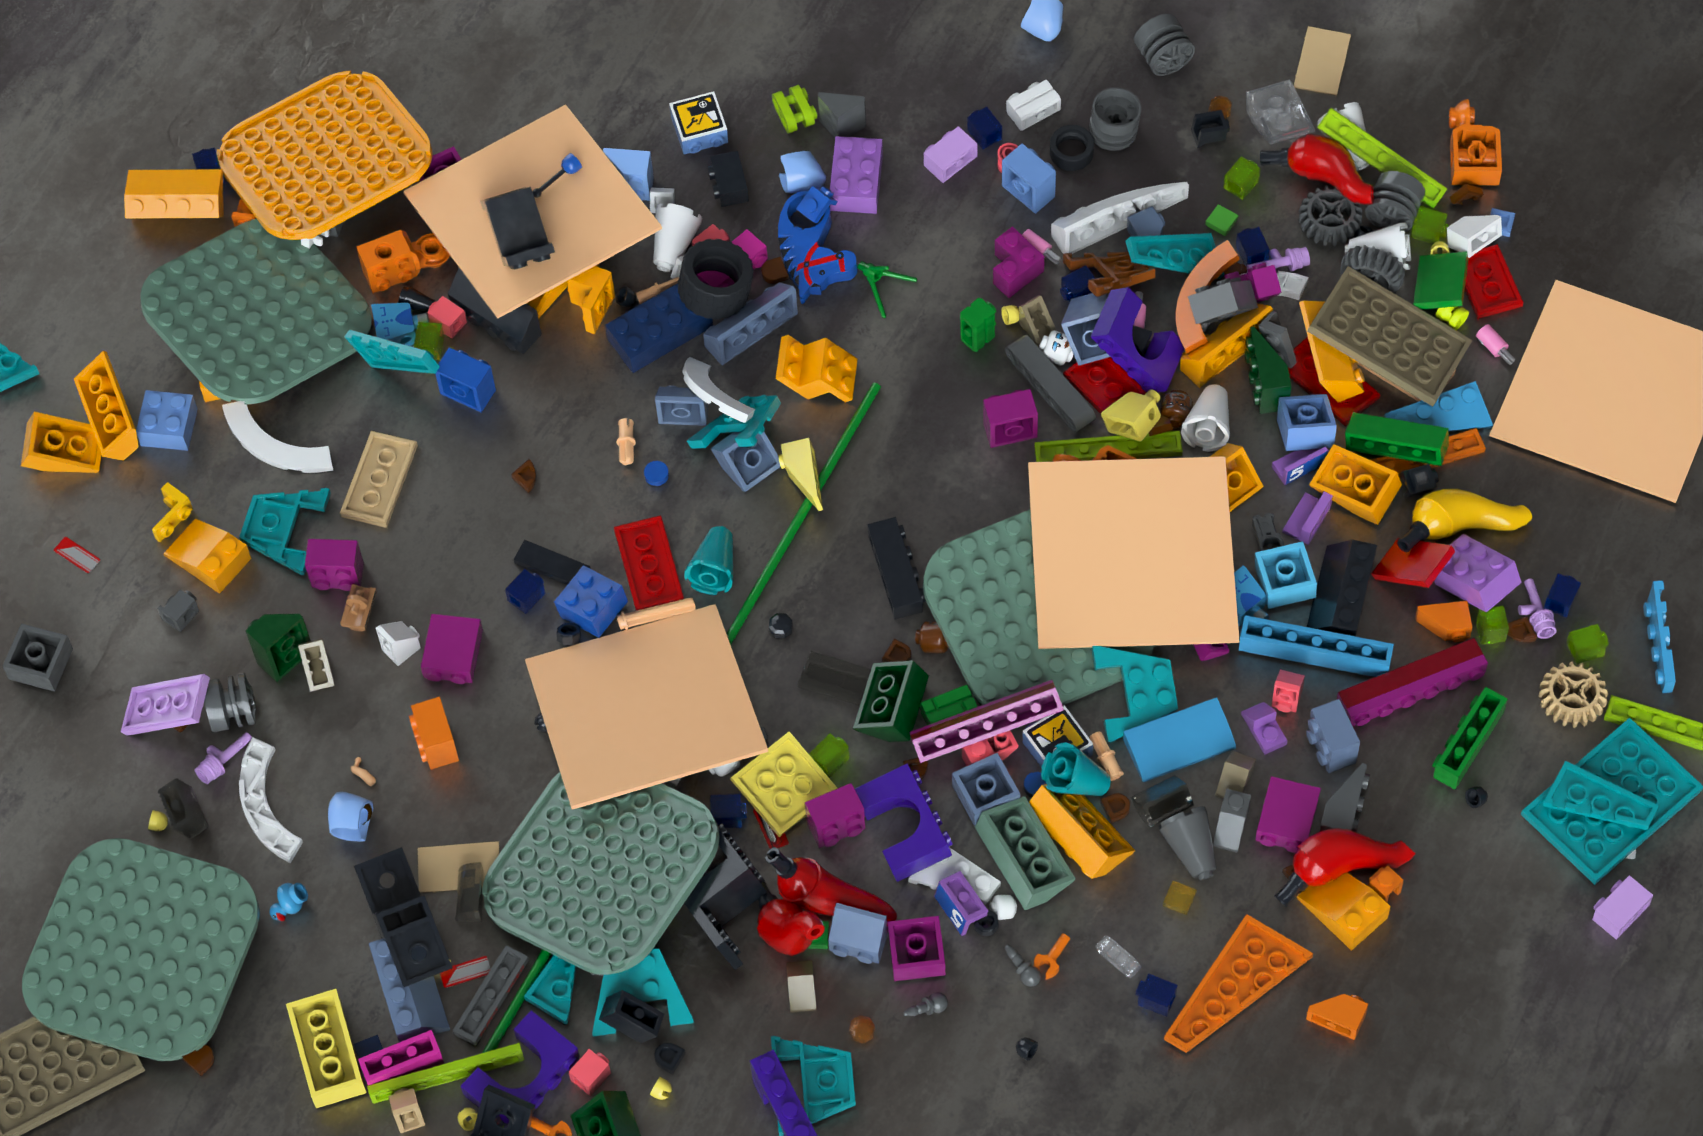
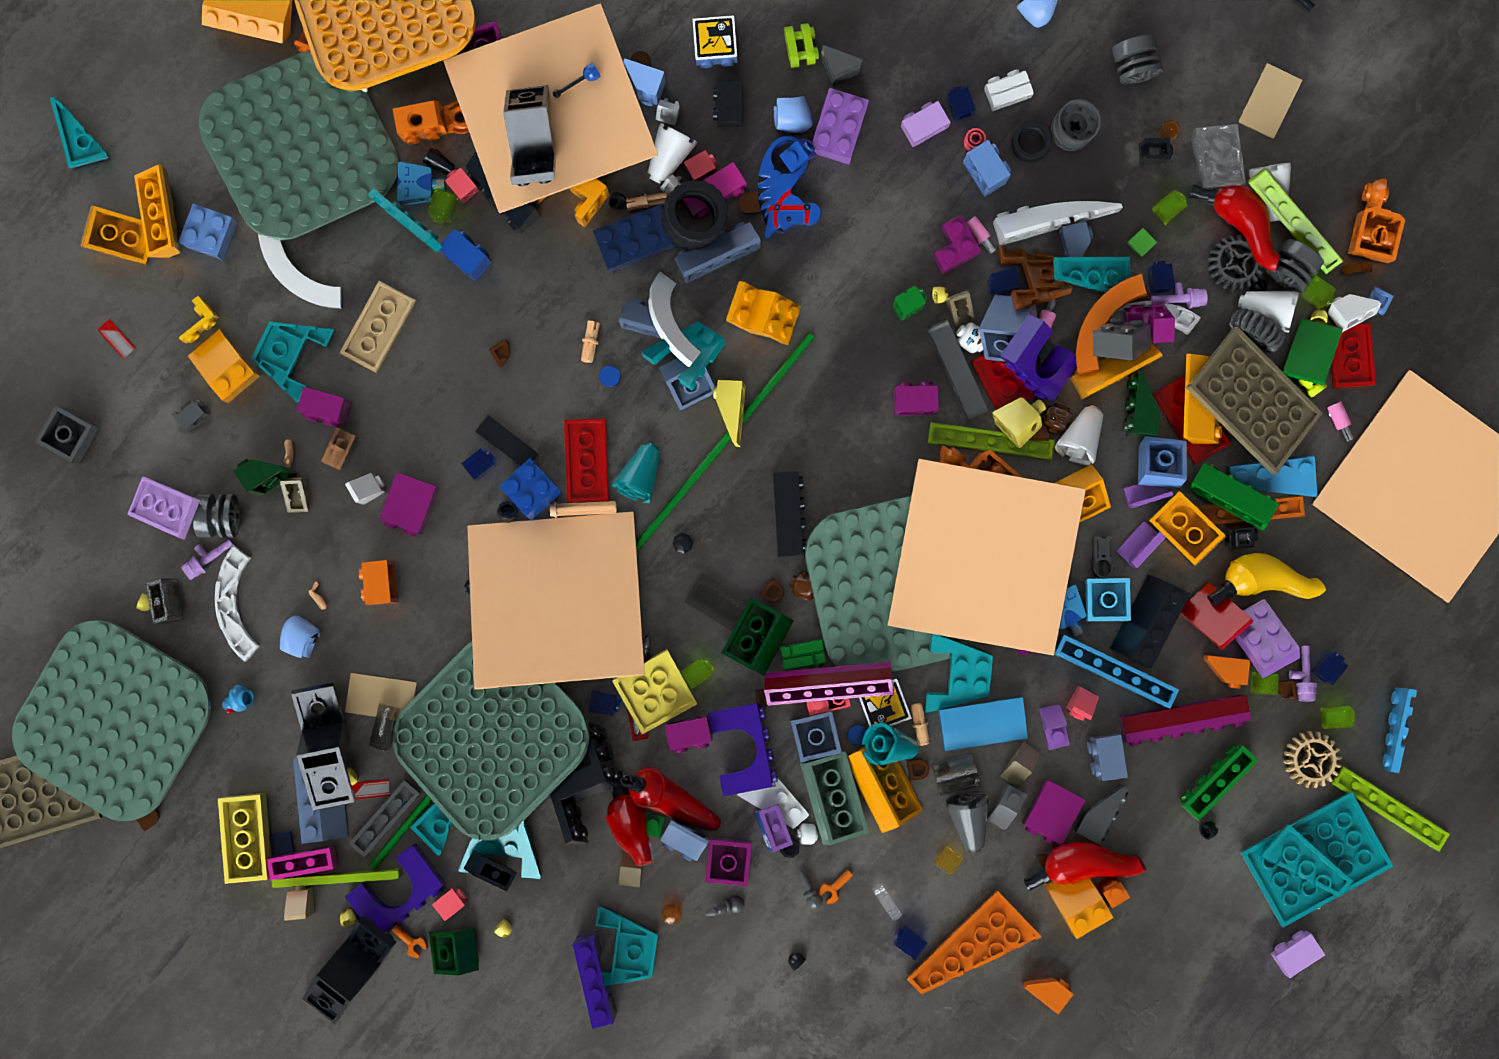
camera: 15 degrees right, 25 degrees up
black tile [654,1043,686,1074] -> none
green plant [858,261,917,318] -> none
dark grey bracket [1258,311,1297,368] -> none

